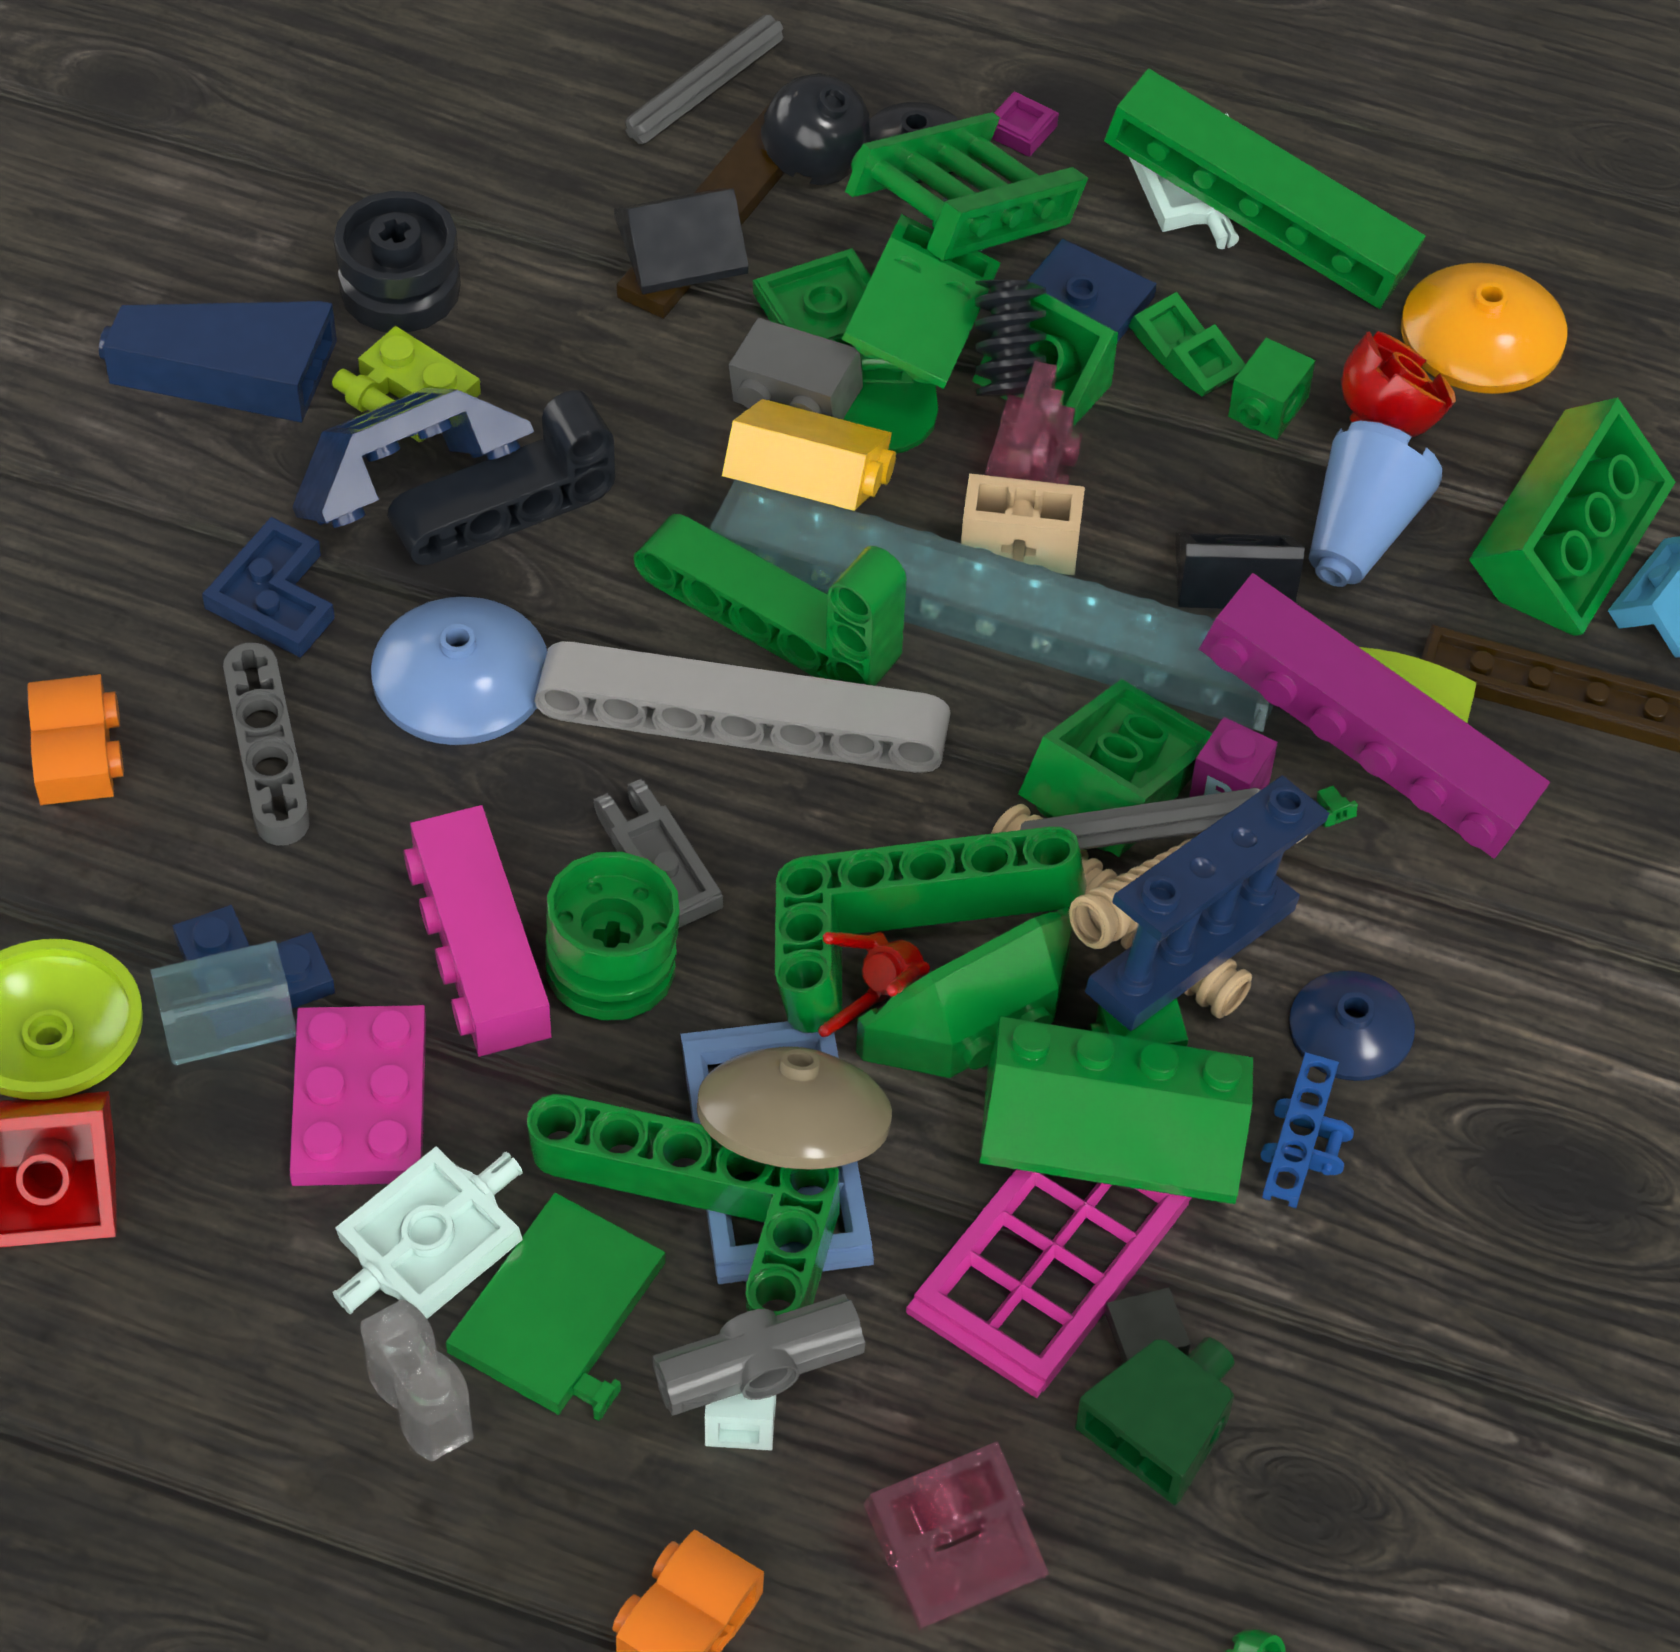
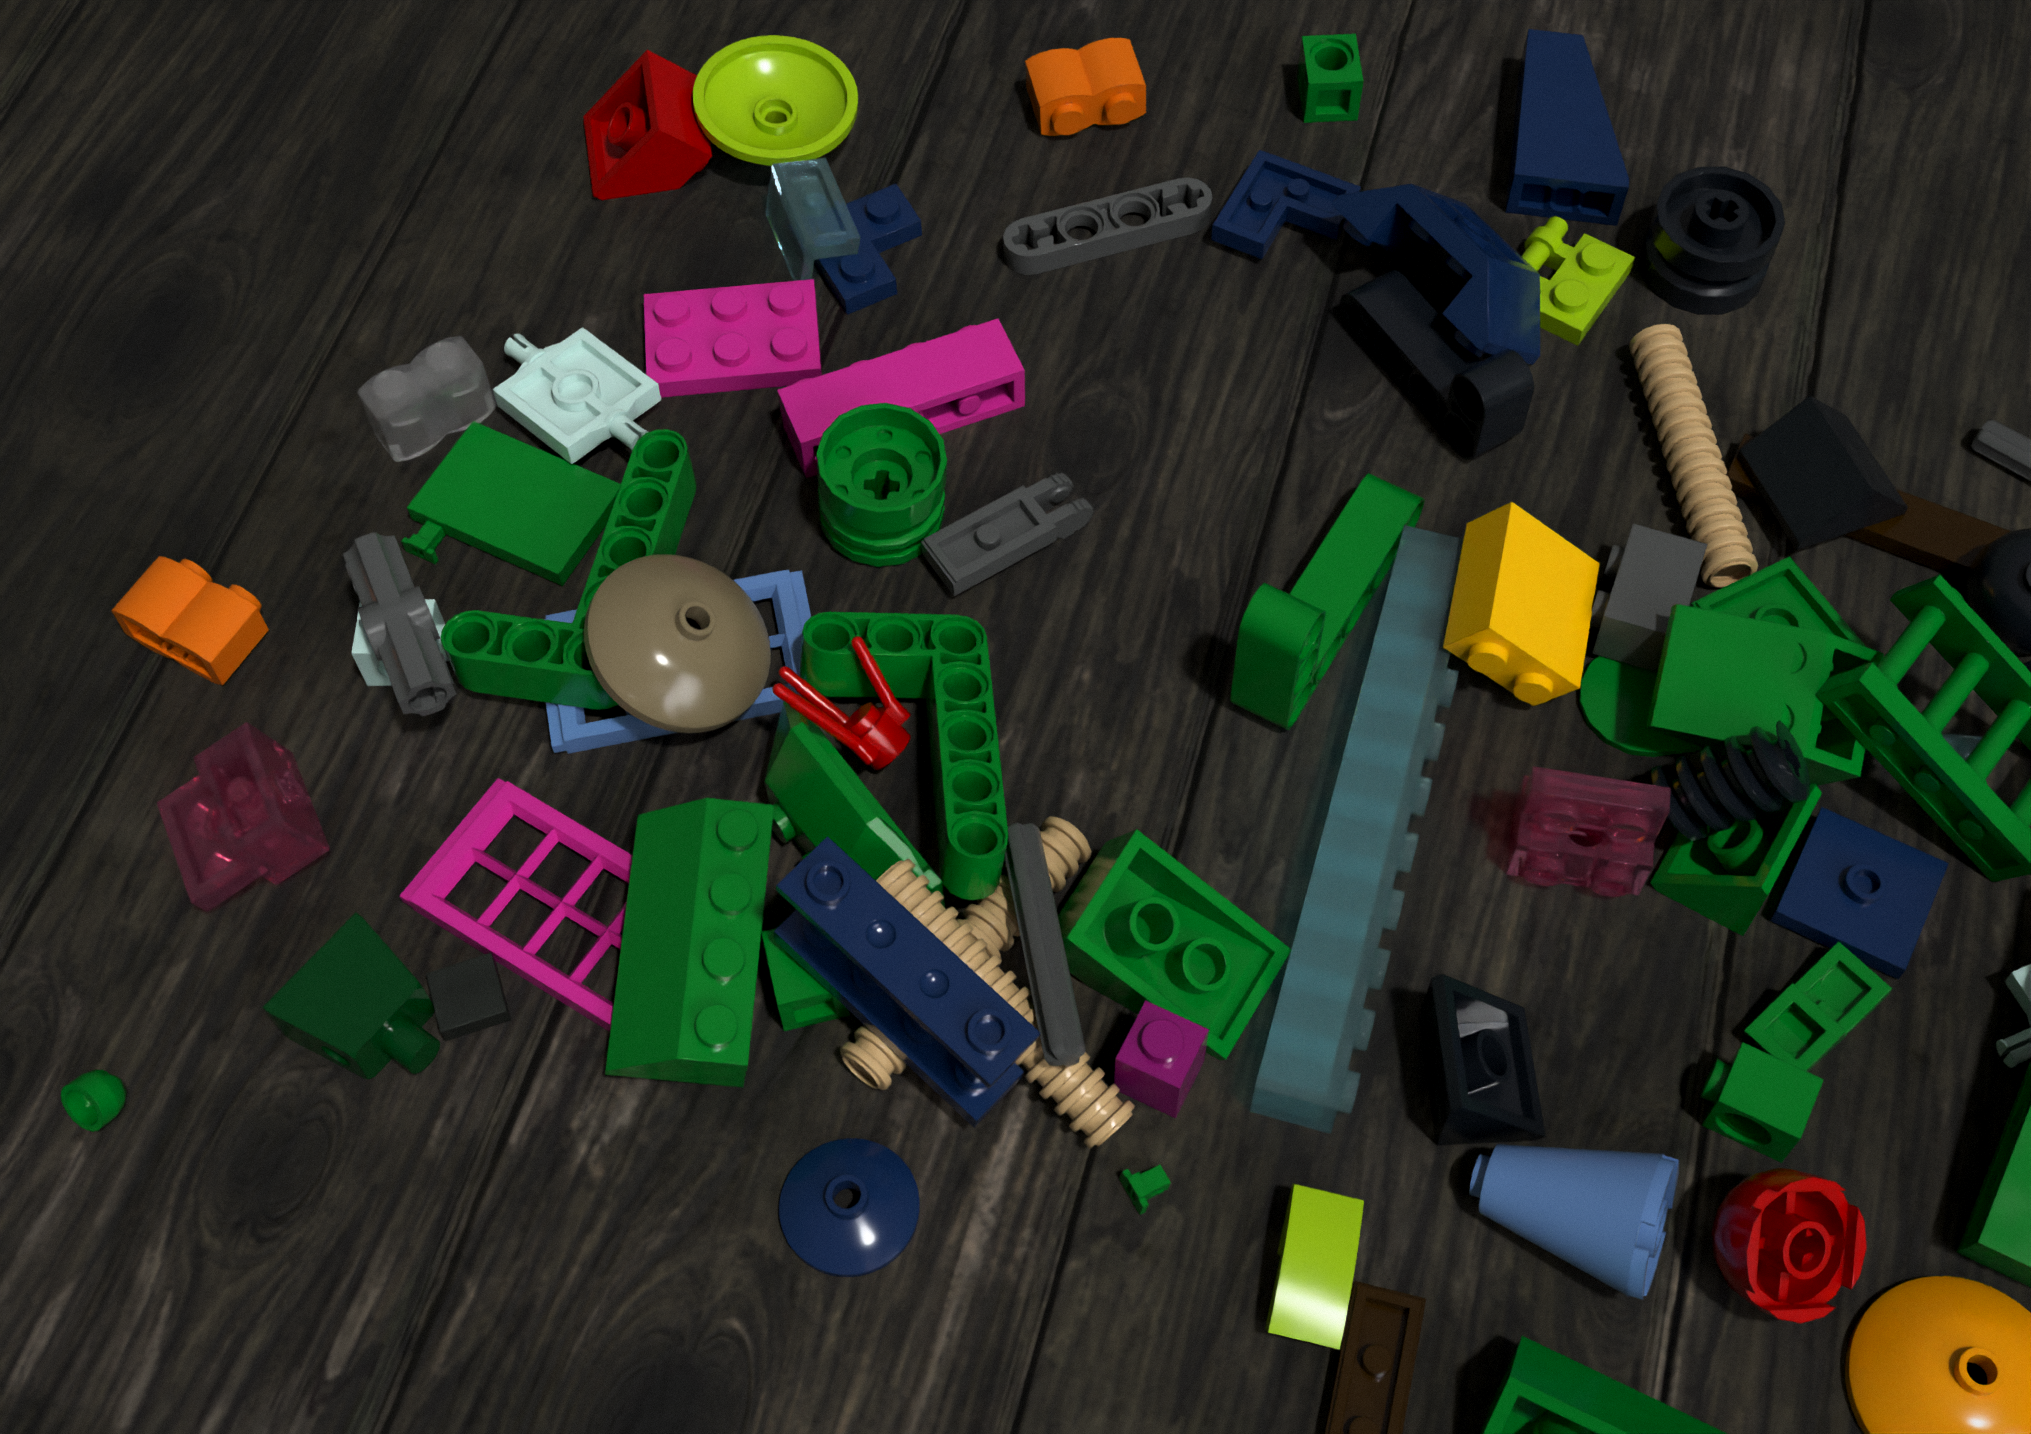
camera: 90 degrees right, 5 degrees up
medium blue dish [371,597,547,745] -> none
light grey beam [534,642,951,773] -> none
tan brick [960,473,1085,575] -> none
magenta brick [1198,573,1550,859] -> none
blue piece [1260,1052,1354,1208] -> none
none -> green brick [1297,34,1364,123]
none -> tan piece [1629,324,1758,588]

